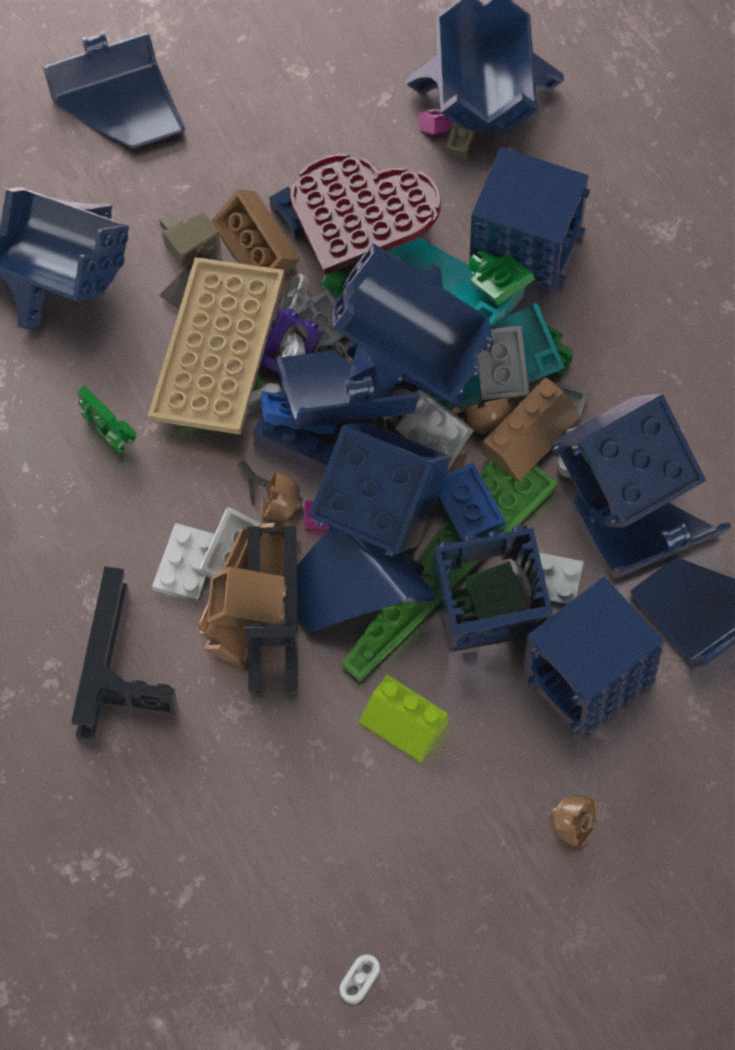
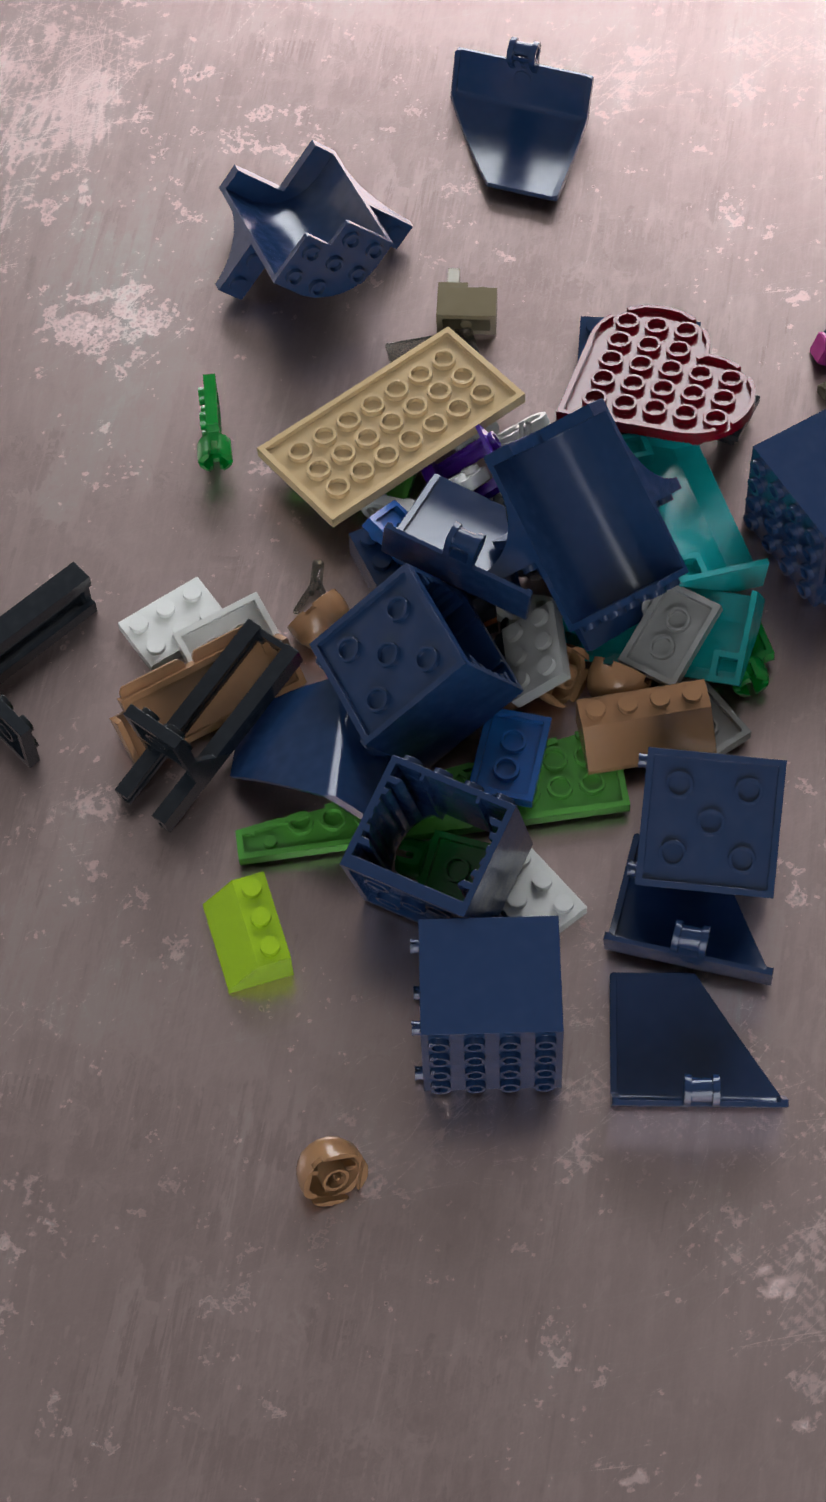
camera: 40 degrees right, 5 degrees down
medium nougat slope [207,567,286,627] -> none
medium nougat slope [211,189,300,275] -> none
green plate [469,251,535,306] -> none

